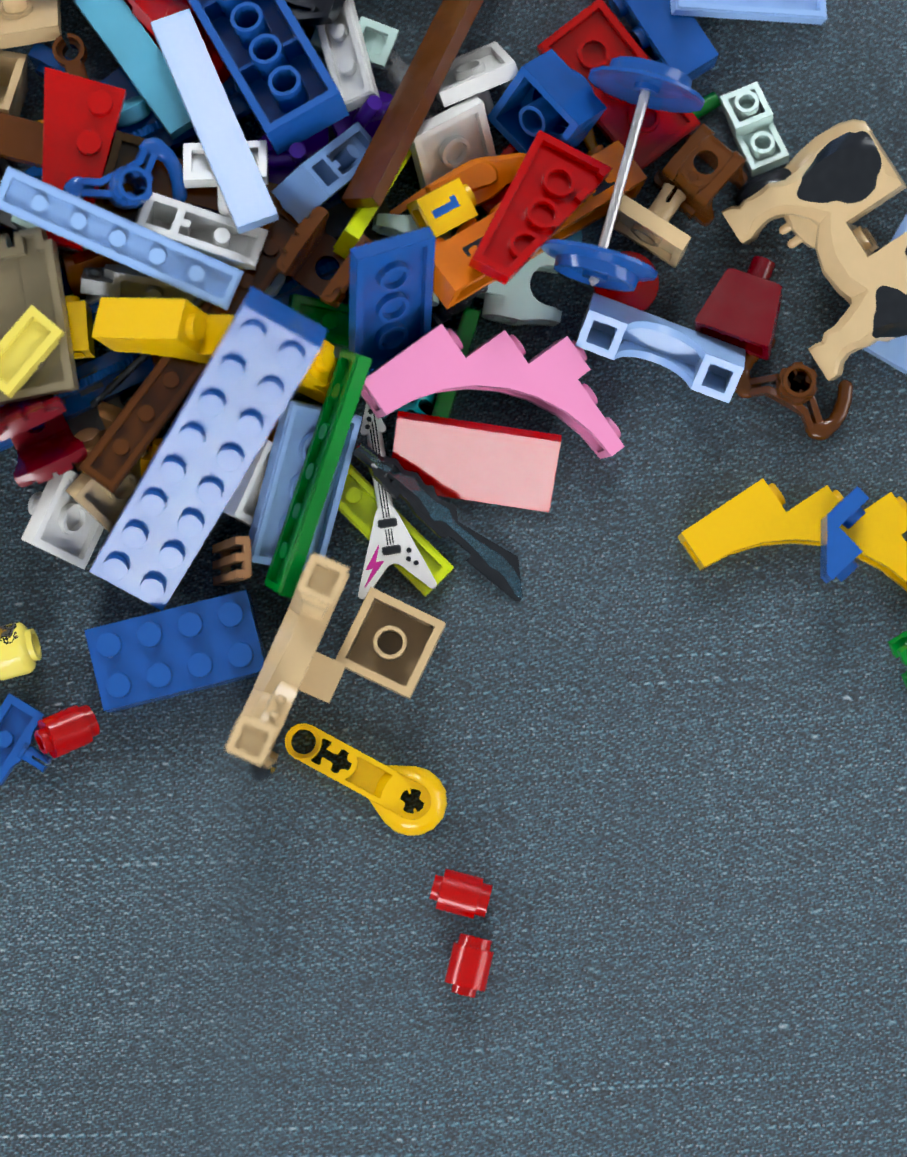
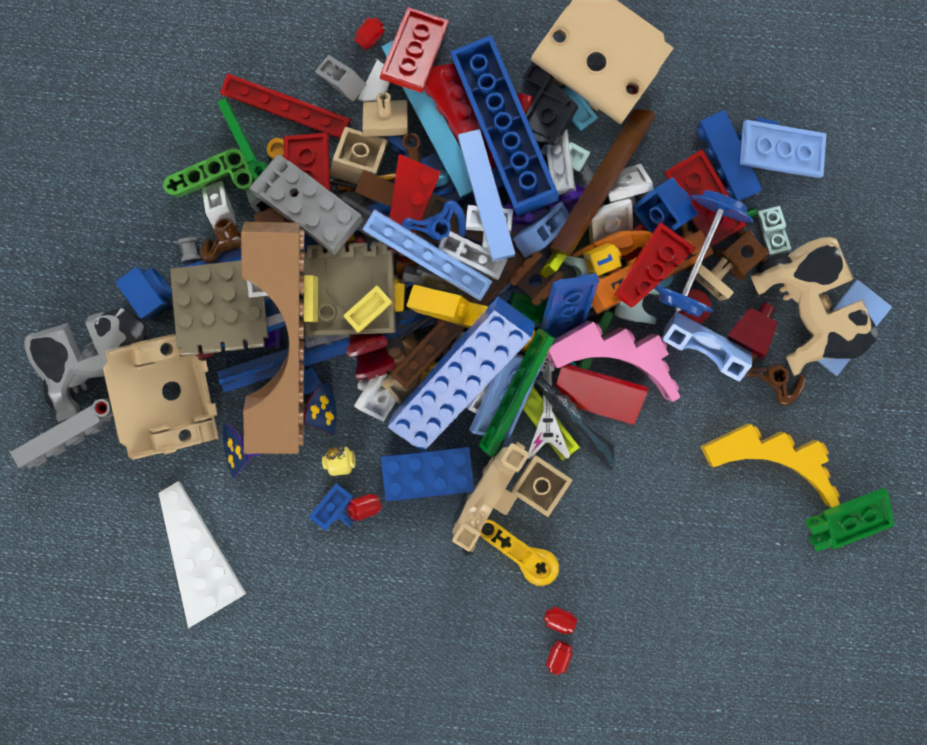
camera: 10 degrees right, 5 degrees up
medium nougat tile [212,536,252,586] -> none
blue slope [820,486,869,583] -> none

